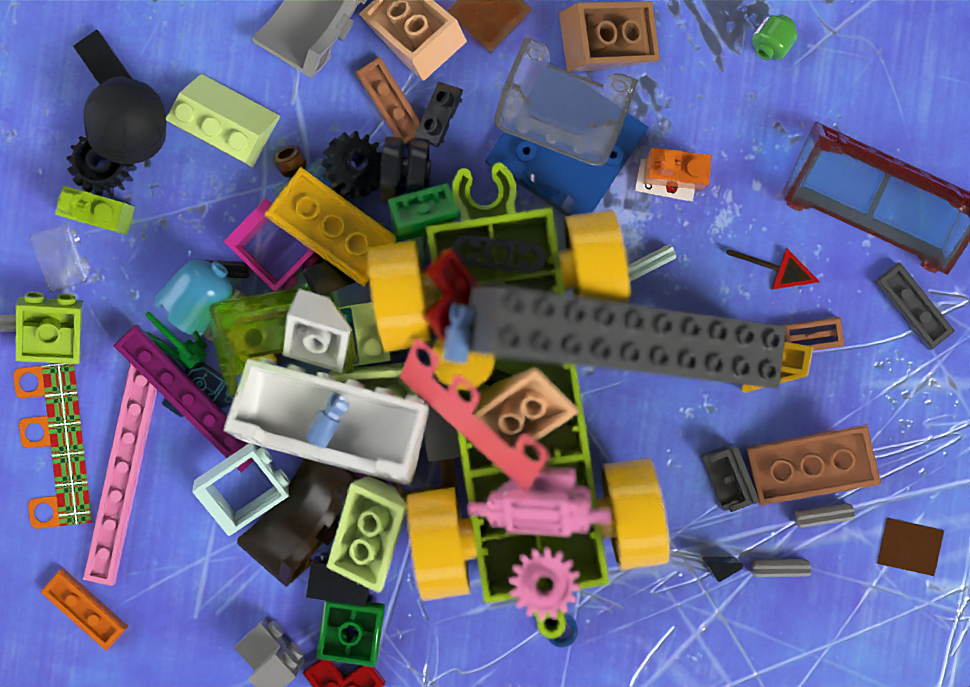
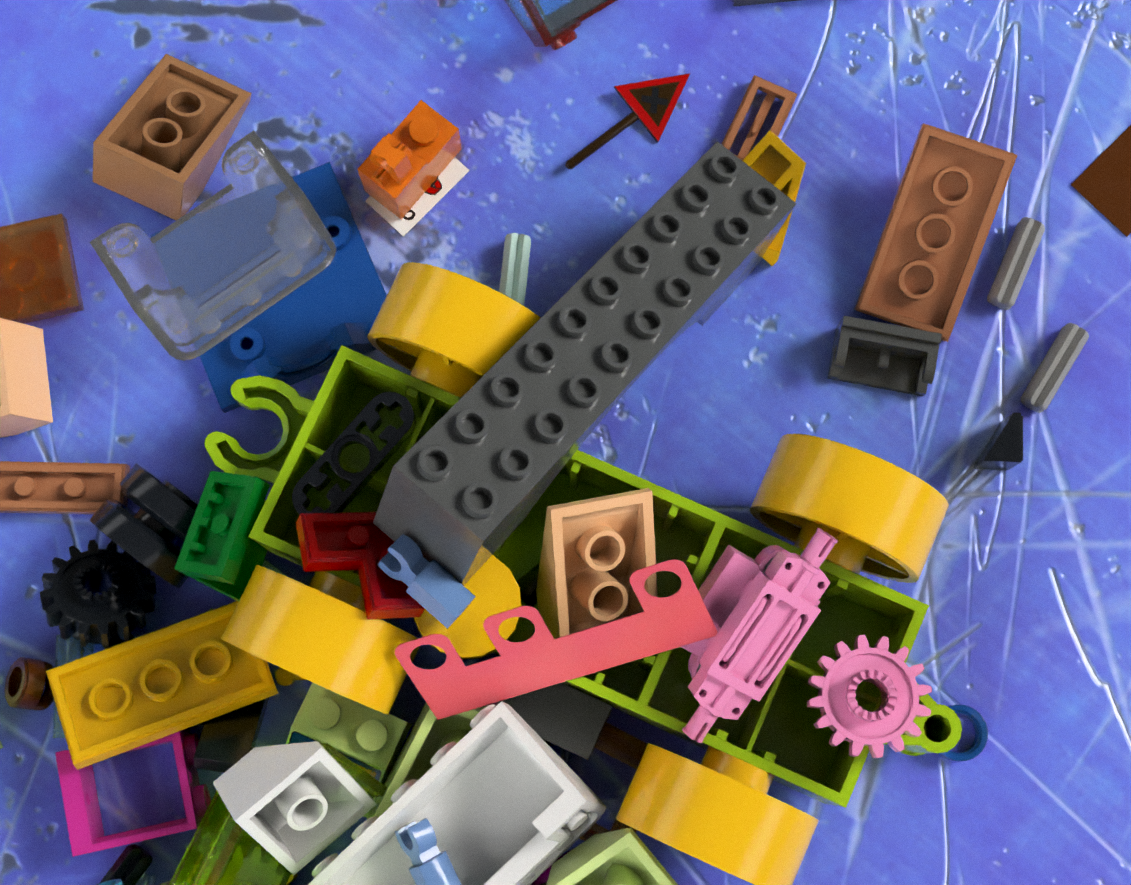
camera: 55 degrees left, 10 degrees down
black hinge [415,82,463,148] -> none

